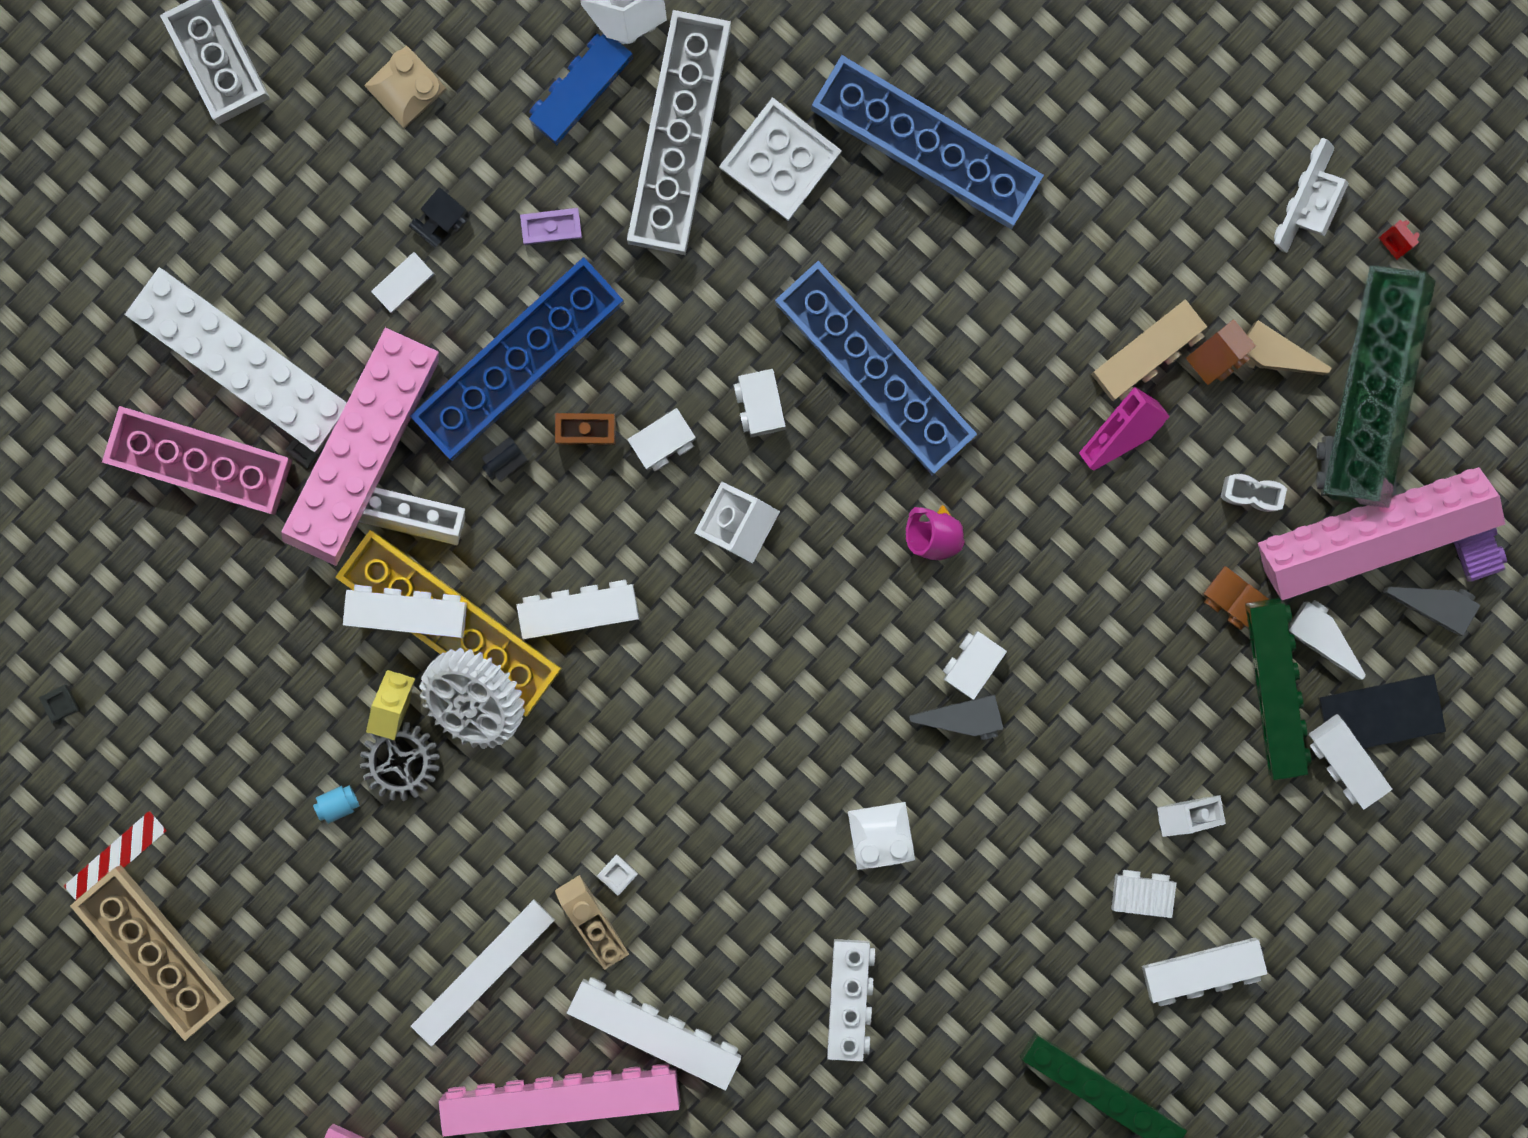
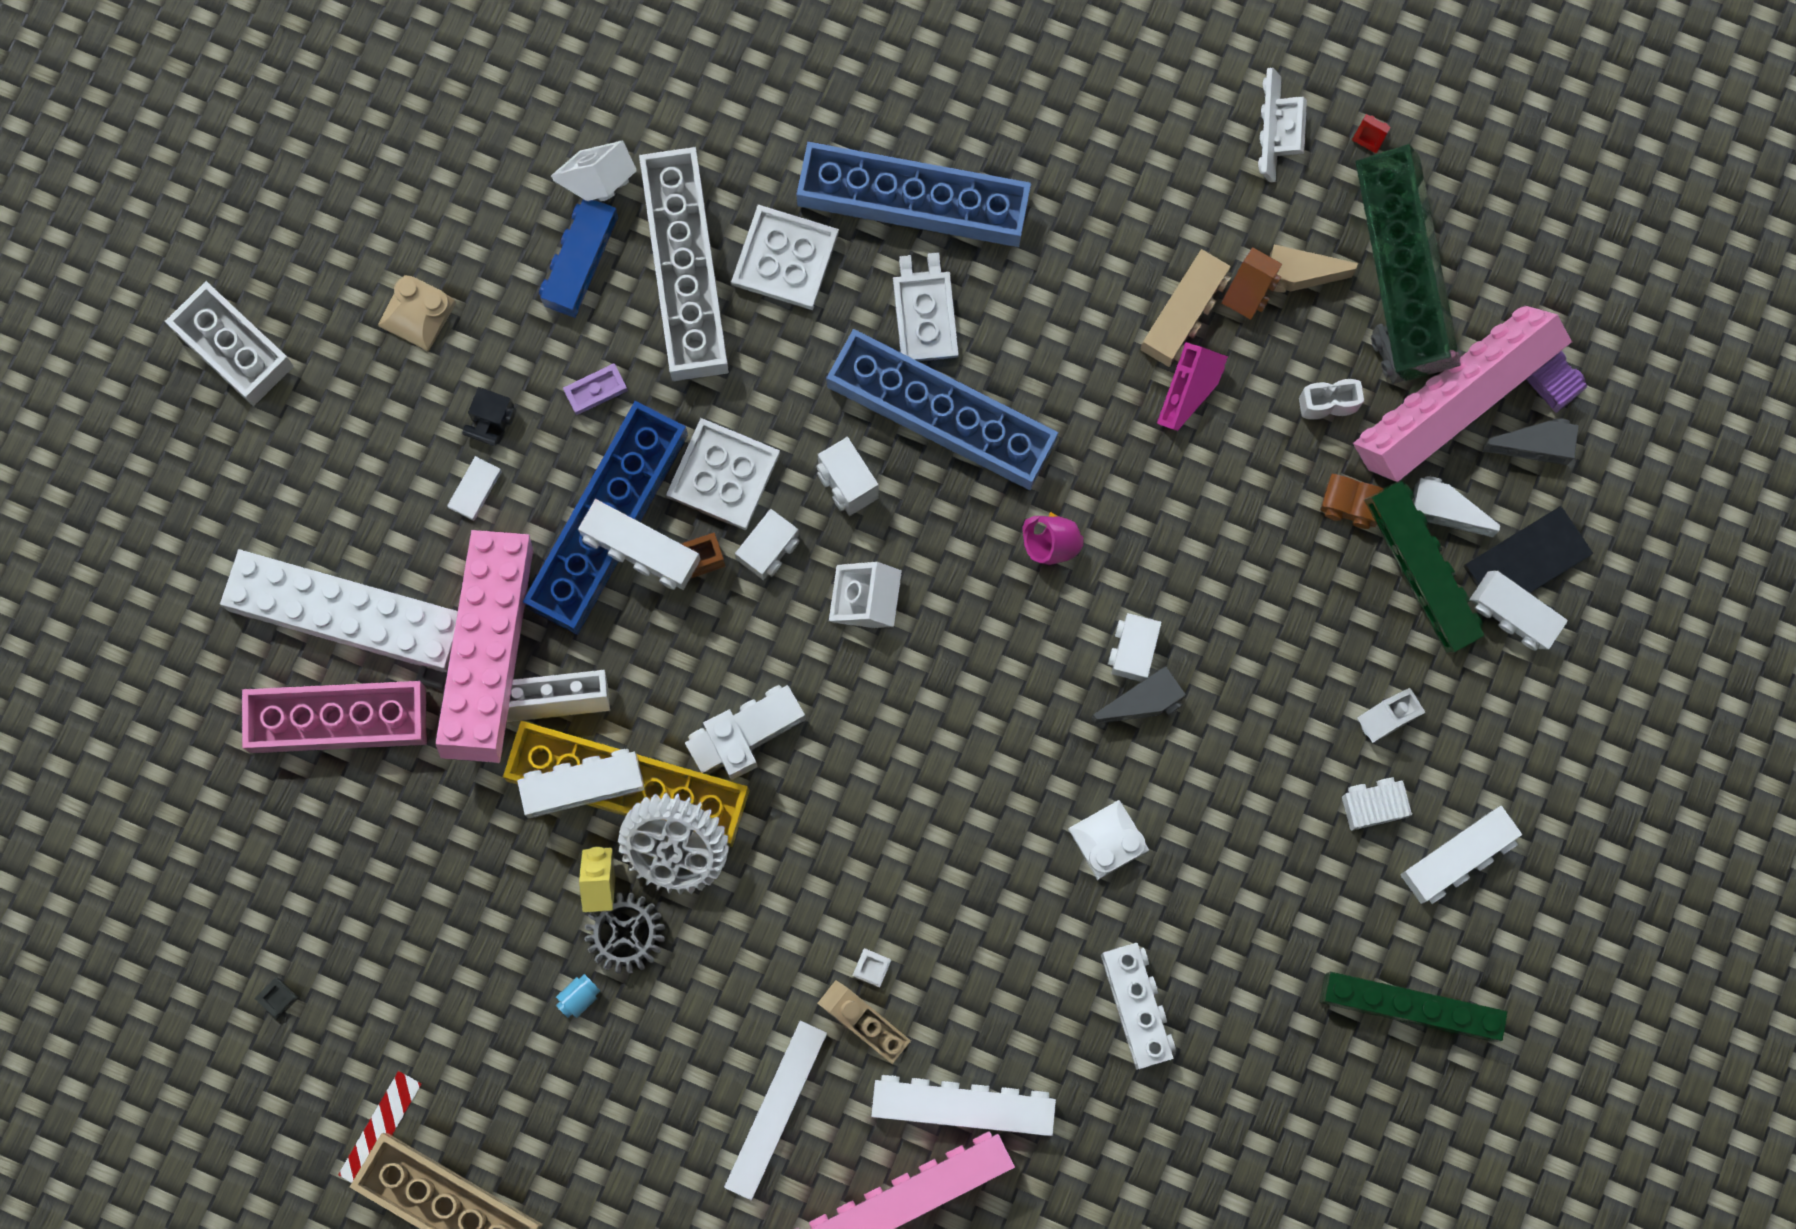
camera: 20 degrees left, 10 degrees down
black brick [482,437,529,483] -> none
none -> white brick [578,499,700,590]
none -> white plate [666,418,780,530]
none -> white brick [703,709,758,780]
none -> white tile [893,253,958,361]

